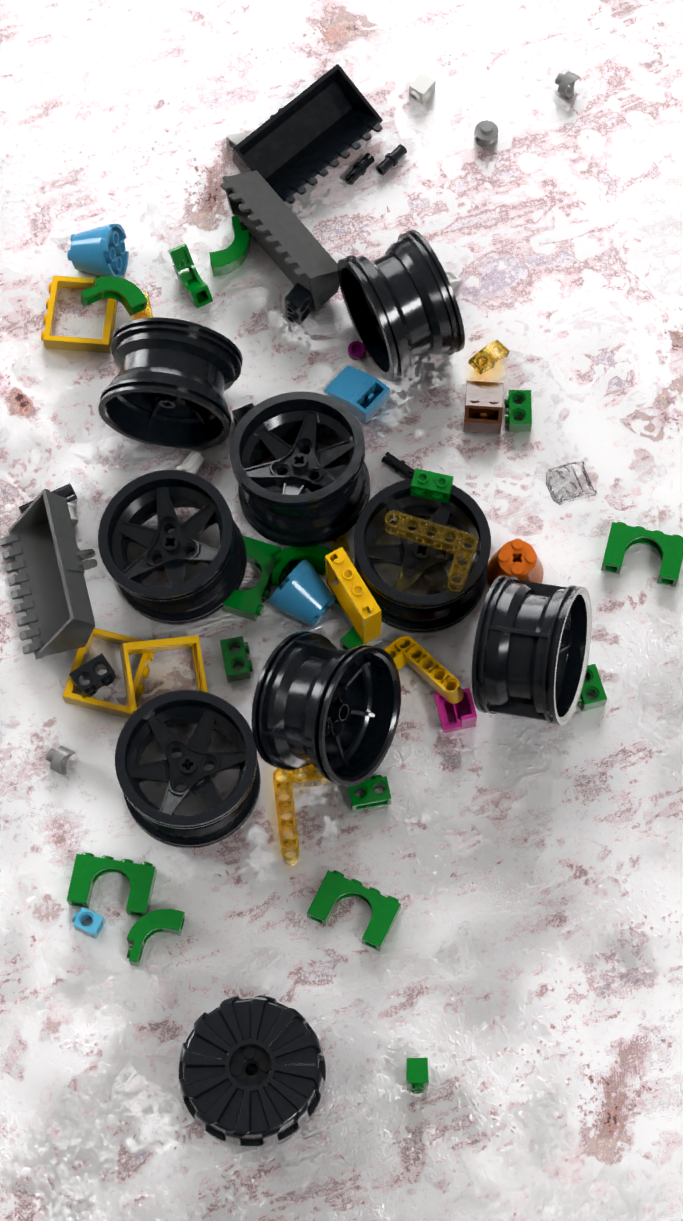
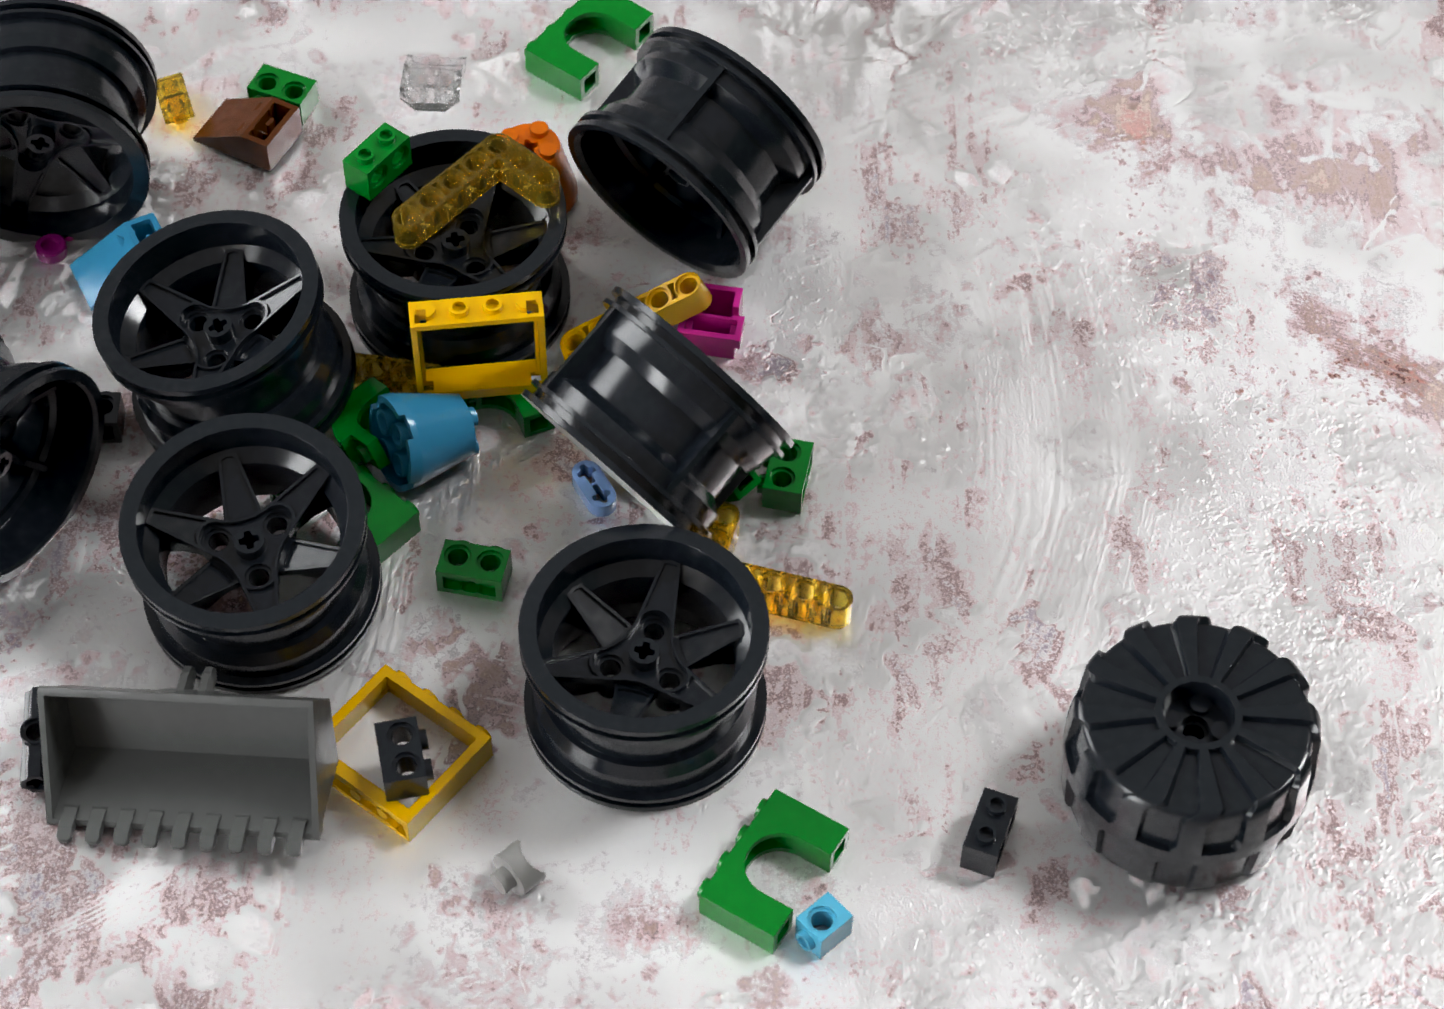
camera: 70 degrees left, 15 degrees down
yellow window [119,635,208,716] -> none
green arch [127,909,186,967] -> none
white piece [175,451,205,474] -> none
green arch [307,870,401,951] -> none
green brick [406,1058,429,1094] -> none
none -> black brick [960,787,1019,878]

